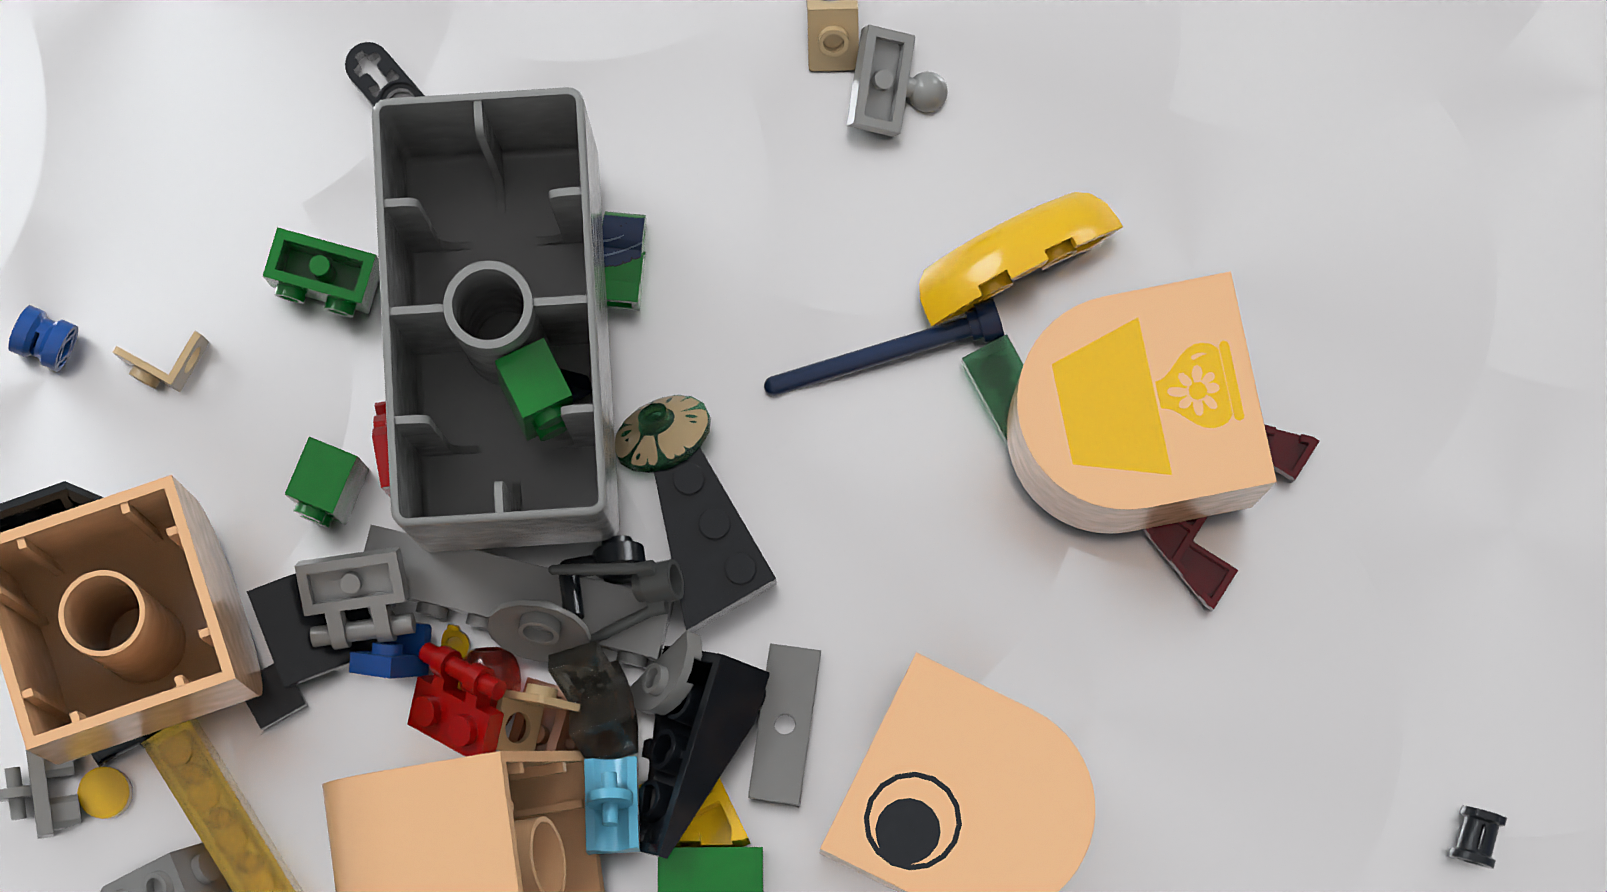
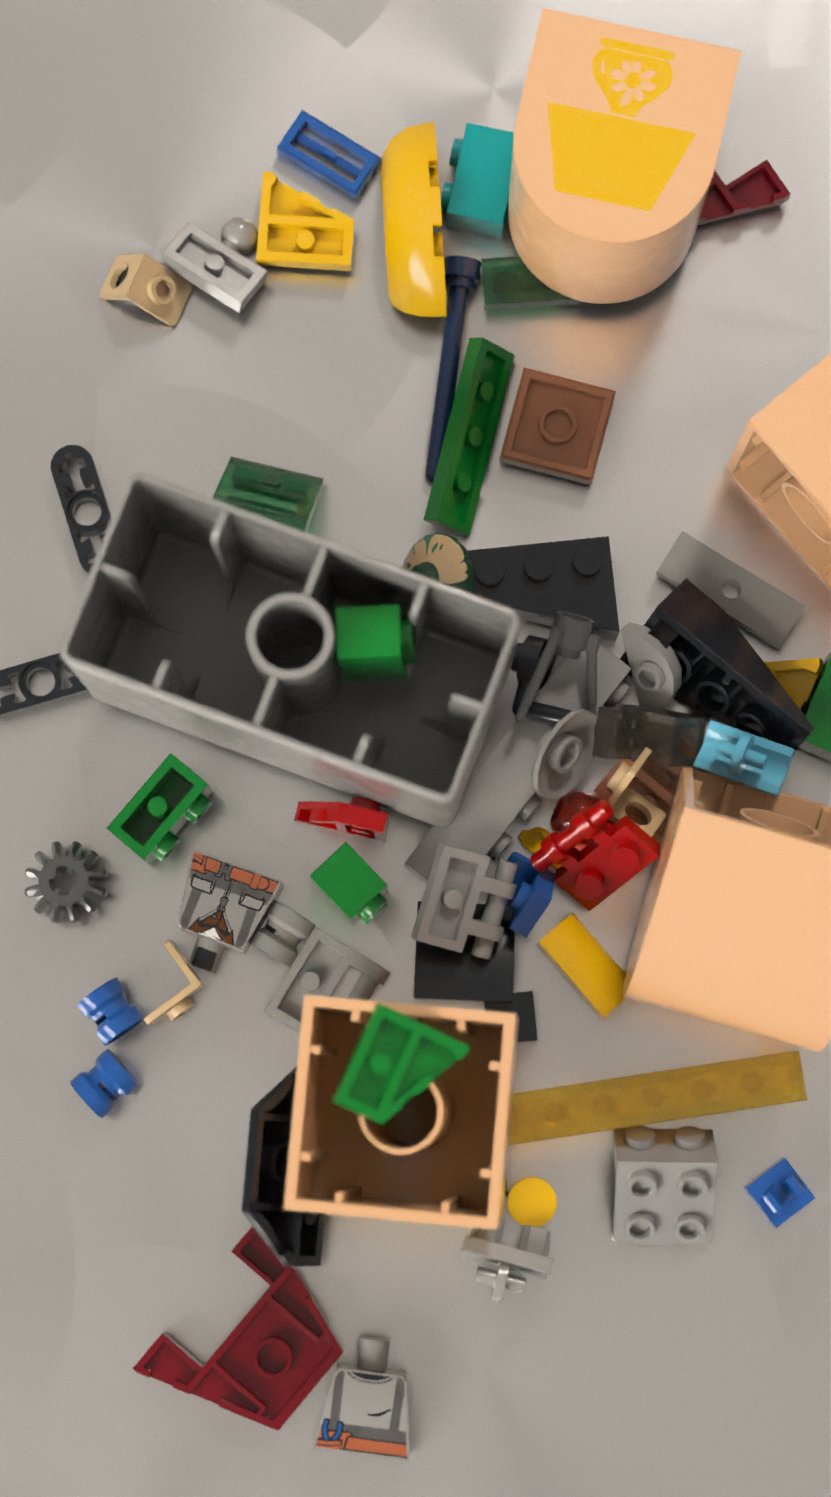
camera: 65 degrees left, 0 degrees up
none -> dark grey gear [25,841,108,924]
none -> black beam [51,445,112,576]
none -> blue wheel [77,977,145,1046]
none -> torso [178,849,284,974]
none -> clear green plate [213,456,324,533]
none -> light grey wheel [249,900,316,967]
none -> yellow wing [256,171,355,271]
none -> light grey plate [264,927,391,1033]
none -> blue tile [277,110,381,201]
none -> green wing [331,1003,471,1124]
none -> green plate [424,337,515,536]
none -> teal brick [441,123,514,239]
none -> nougat plate [499,367,616,485]
none -> yellow brick [536,913,627,1019]

